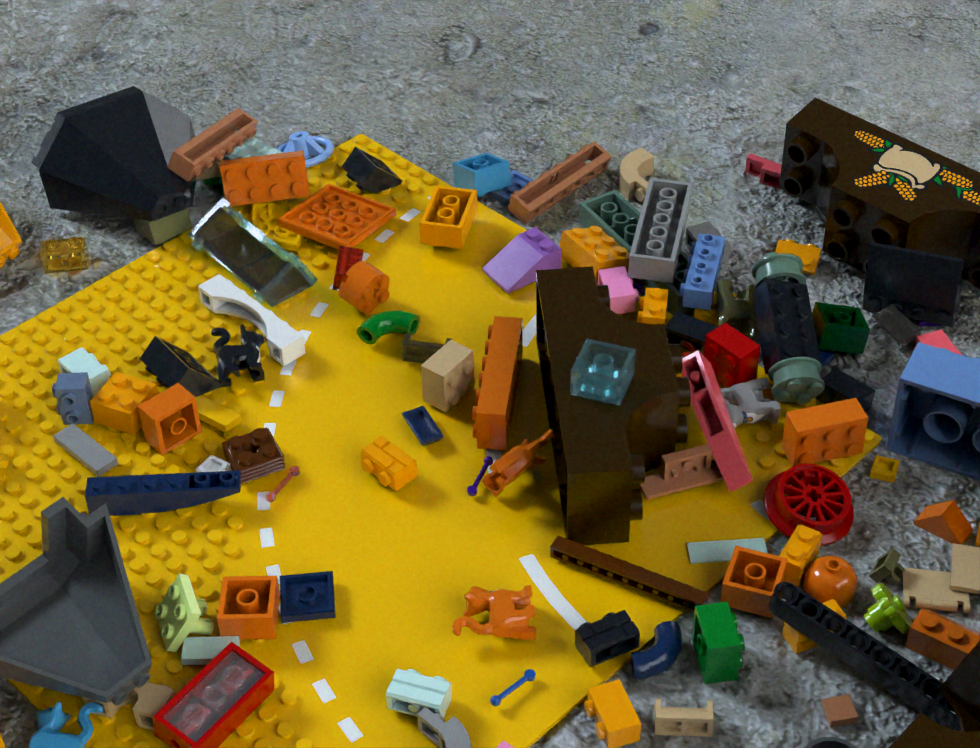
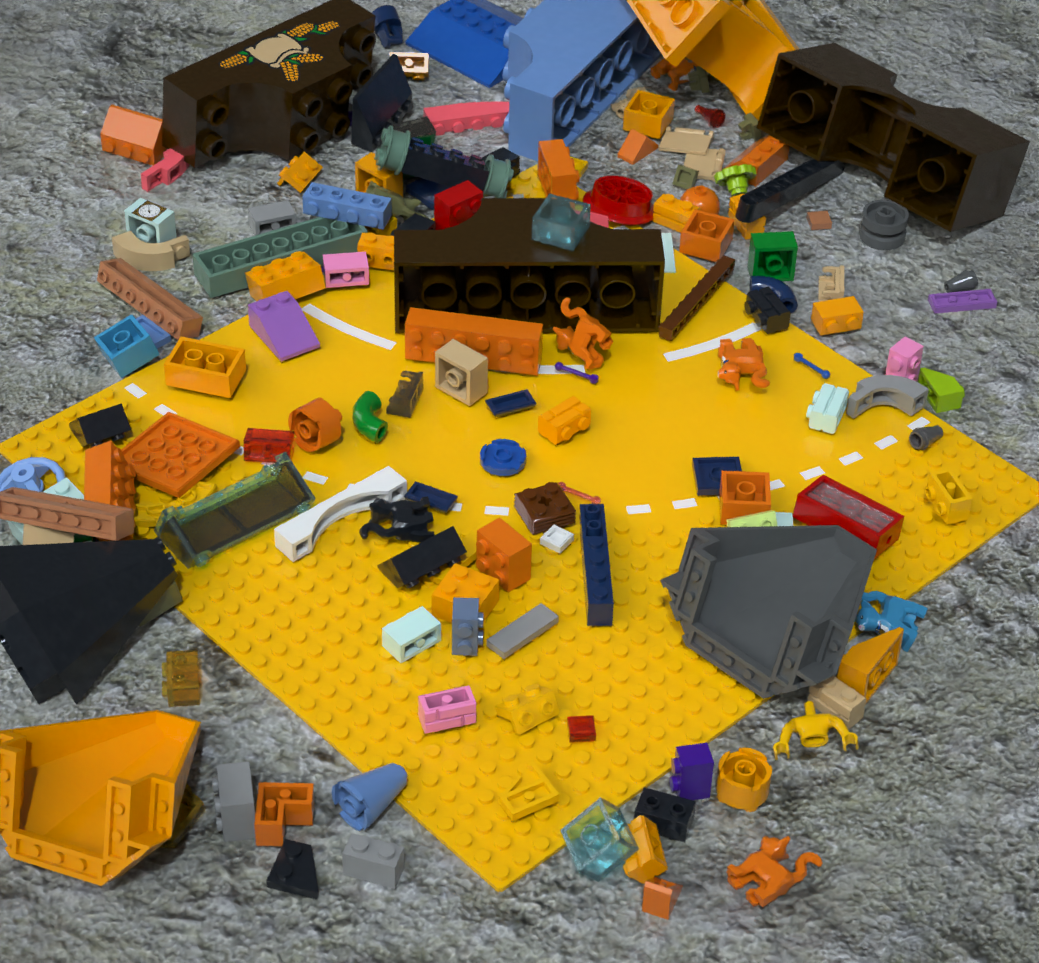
camera: 90 degrees left, 0 degrees up
light grey brick [628,178,693,283] -> none
none -> light aqua brick [124,198,177,243]
none -> dark blue tile [404,481,458,514]
none -> blue tile [480,439,526,476]

